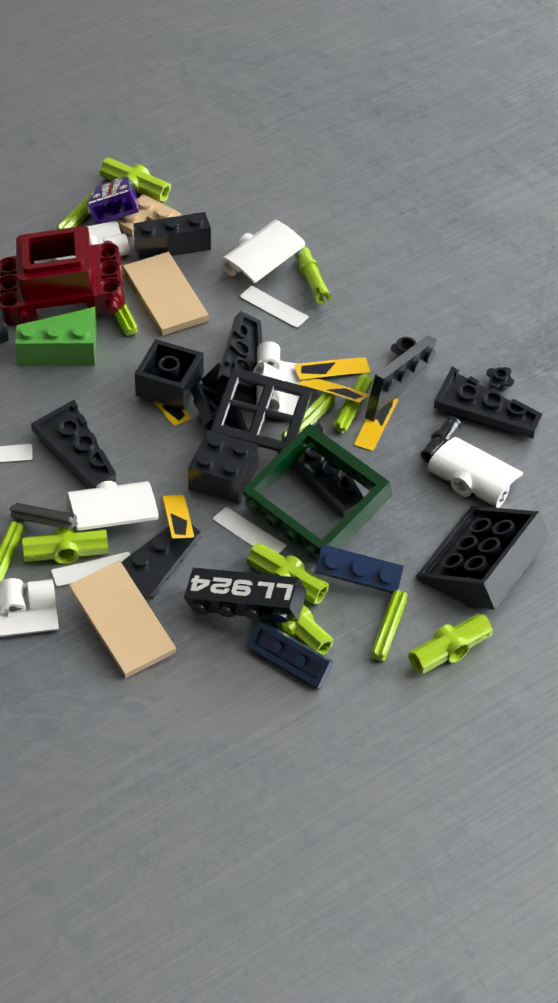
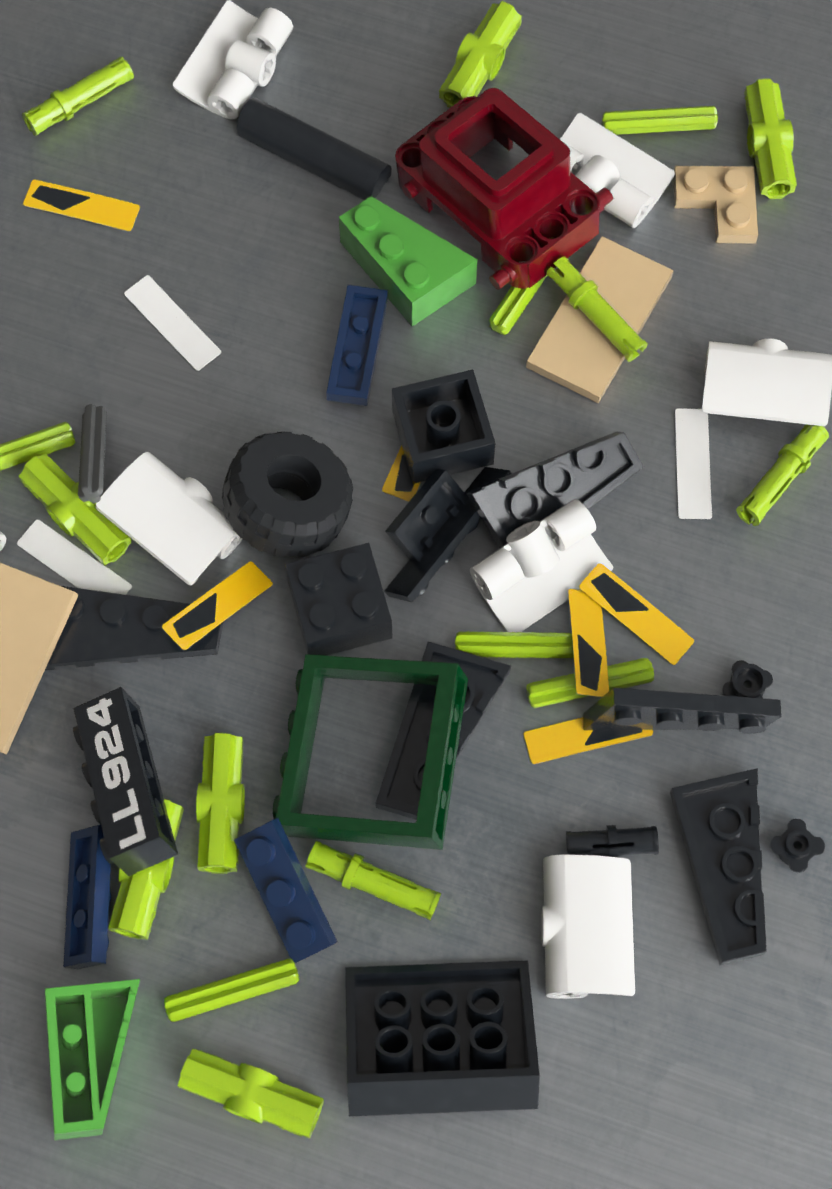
camera: 55 degrees right, 20 degrees up
black wing [31,400,117,489] -> none
dark purple torso [87,177,139,225] -> none
black brick [133,212,211,261] -> none
black window [210,367,313,452] -> none
white sticker [213,507,286,554] -> none
none -> bright green wedge [45,979,140,1141]
none -> black tyre [222,432,353,558]
none -> lime pin [305,841,442,920]
none -> dark blue plate [326,285,388,406]
none -> lime pin [546,256,648,362]

